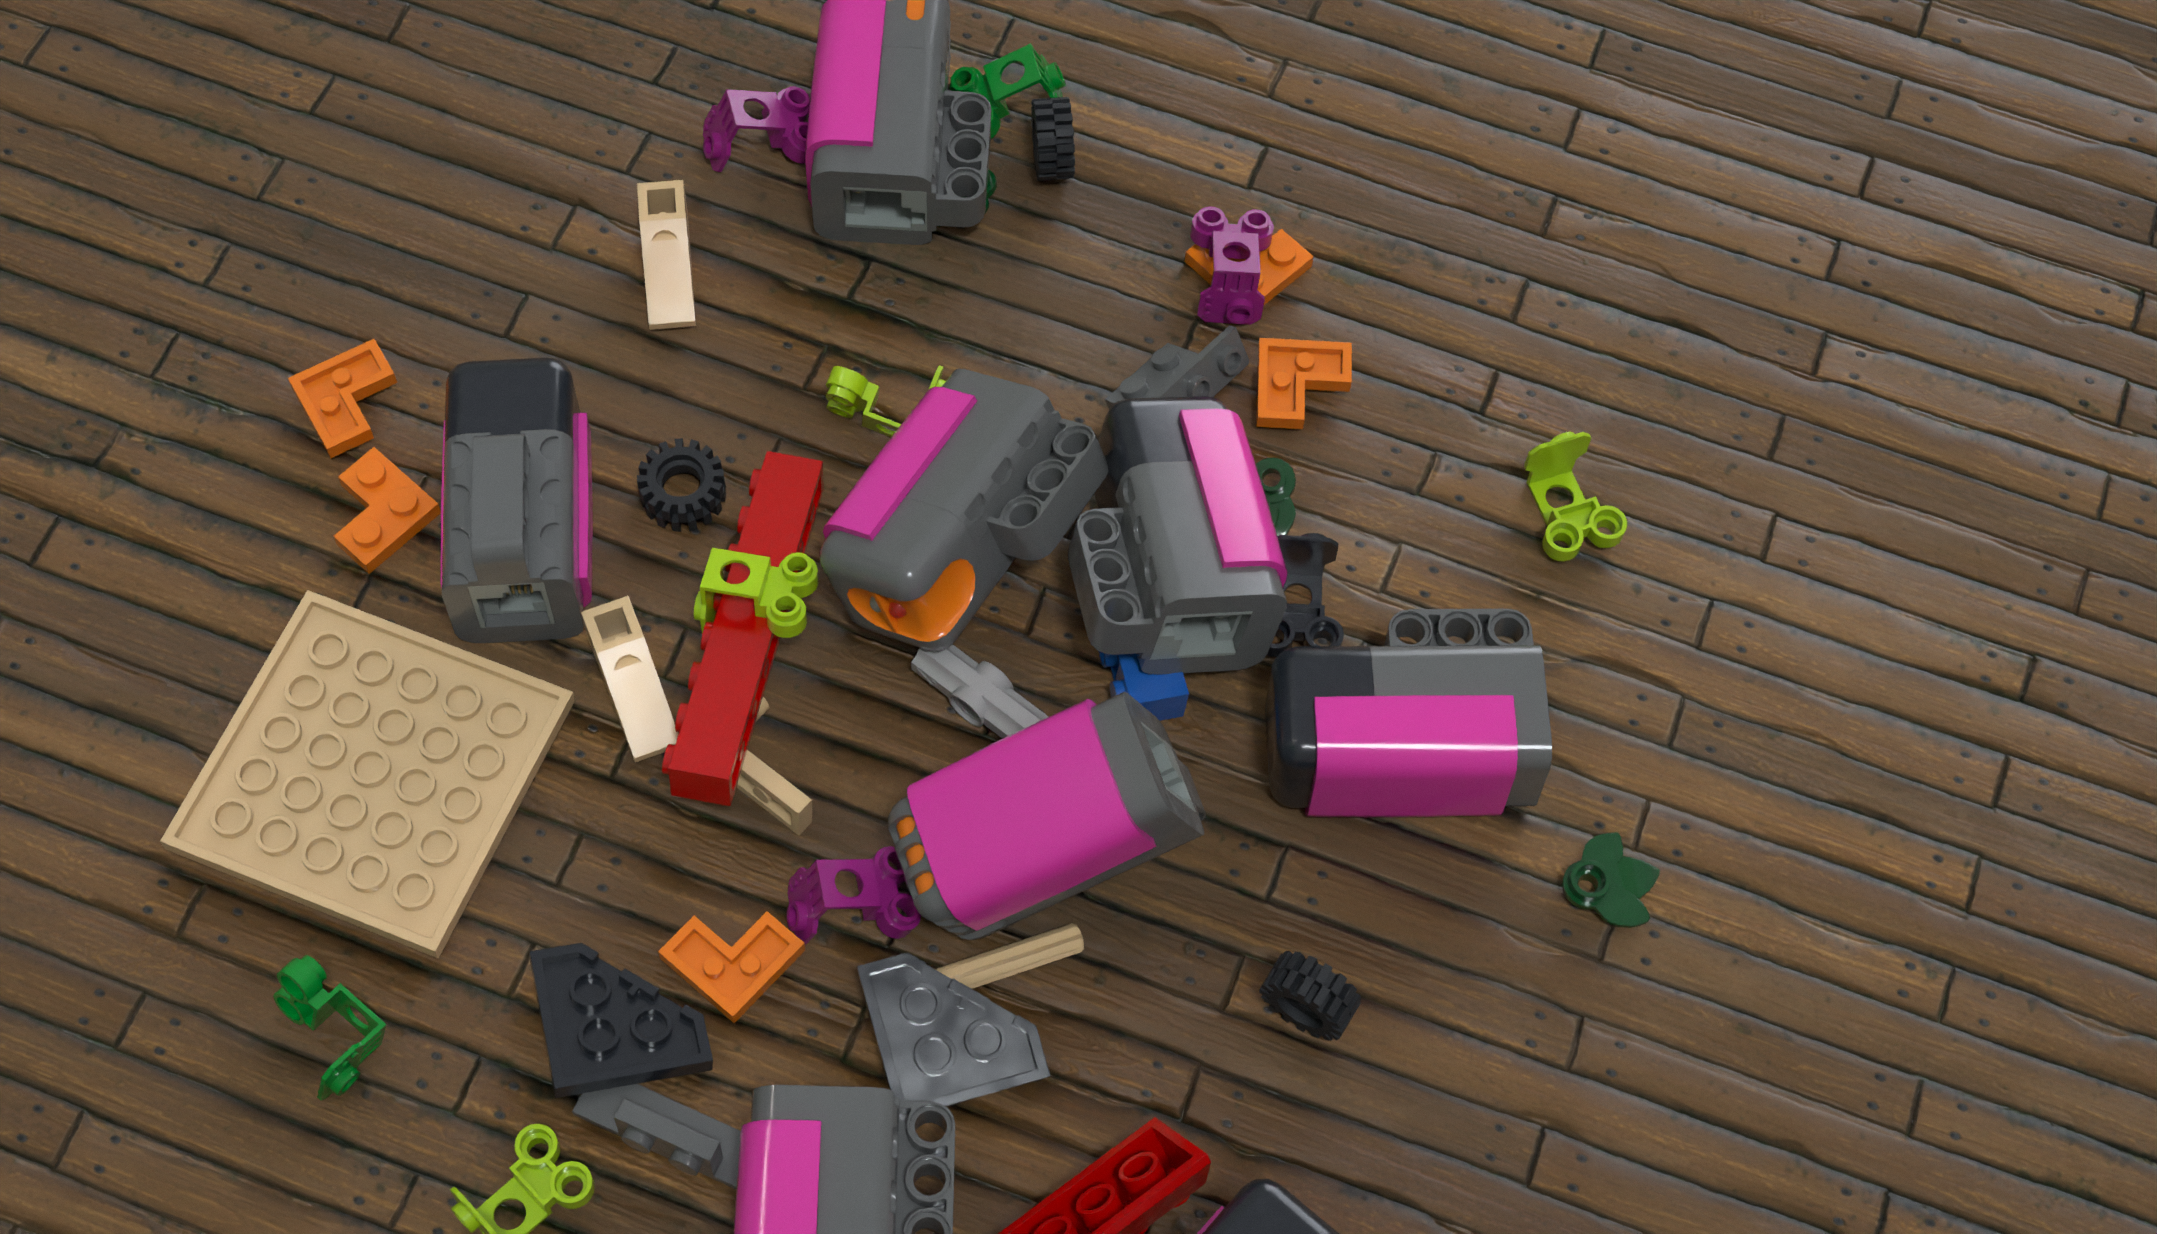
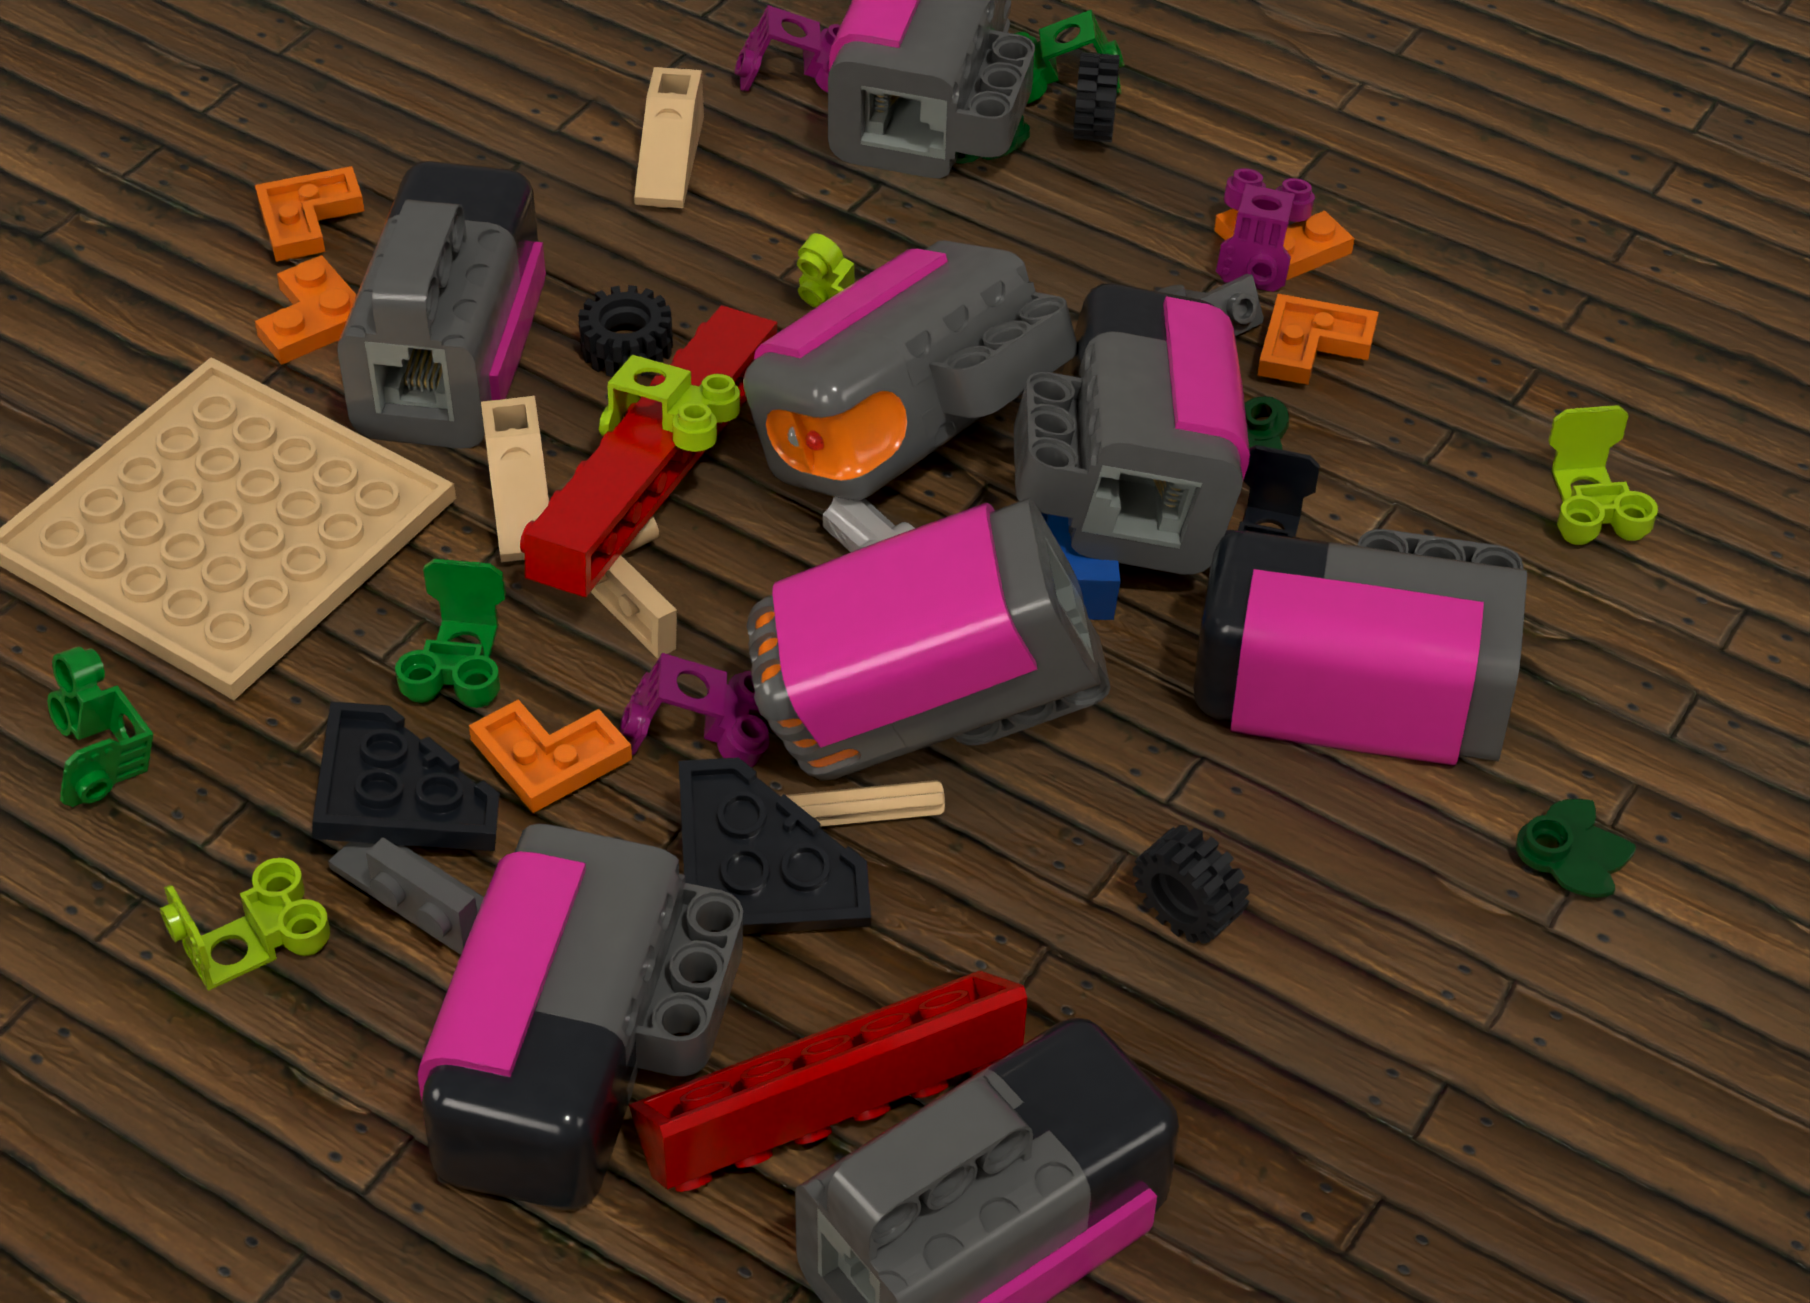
camera: 15 degrees right, 15 degrees down
none -> green piece [395,559,506,708]

